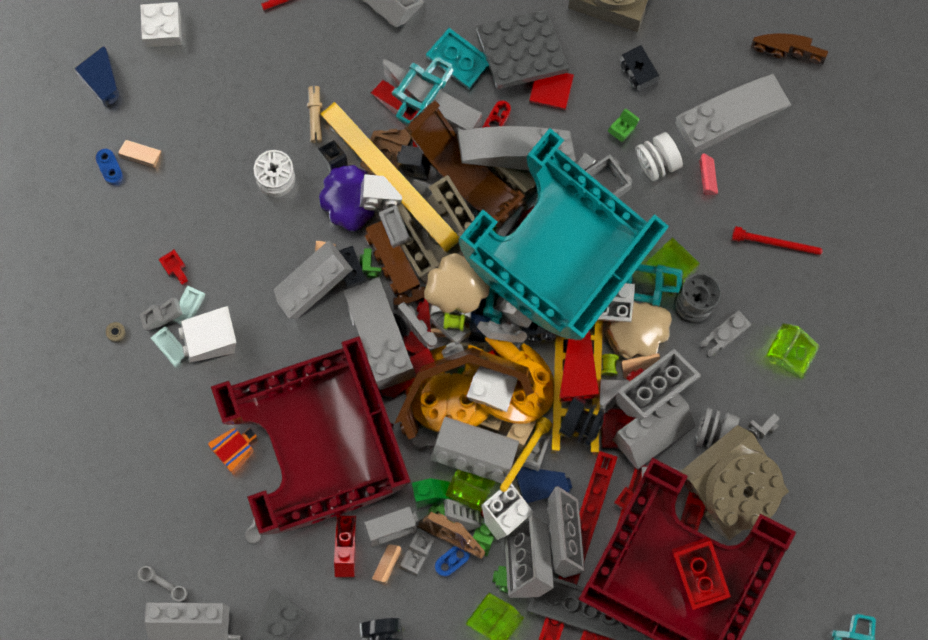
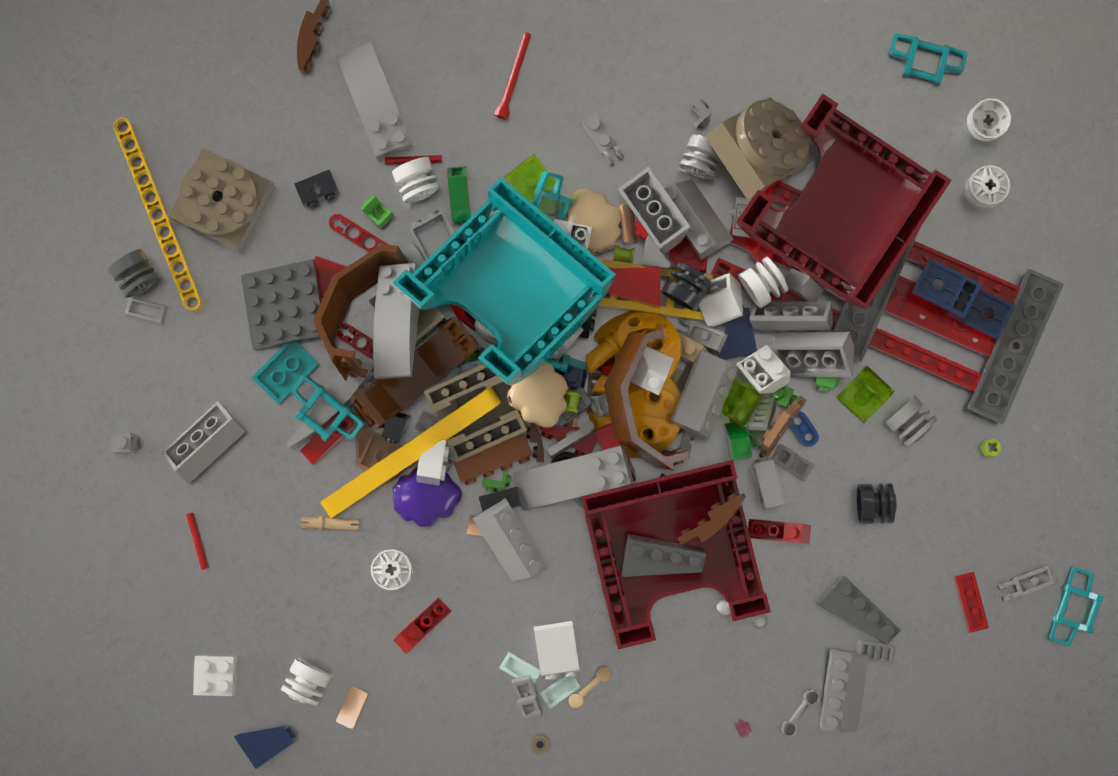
camera: 85 degrees left, 10 degrees up
blue plate [96,149,123,185] -> none
red plate [158,249,188,285] -> none
torso [208,428,257,475] -> none
black slope [318,140,348,172] -> none
light nougat slope [372,544,402,585] -> none
light grey tile [378,205,411,248] -> none
light grey hinge [477,321,527,343] -> none
yellow piece [500,417,552,492] -> none
red slope [671,537,731,610] -> none
dark grey wheel [674,273,722,322] -> none
coral slope [699,154,718,195] -> none
clear neon green slope [765,323,820,379] -> none
none -> white wheel [281,659,332,706]
none -> reddish brown panel [313,244,409,381]
none -> red beam [329,214,389,253]
none -> red bar [385,155,442,165]
none -> red slope [393,597,451,654]
none -> green slope [447,166,471,224]
none -> tan bar [568,666,611,709]
none -> dark grey wedge [620,534,706,577]
none -> reddish brown slope [677,492,746,545]
none -> white slope [696,273,743,328]
none -> clear pink plate [735,720,752,738]
none -> white wheel [739,257,788,308]
none -> light grey slope [785,269,824,301]

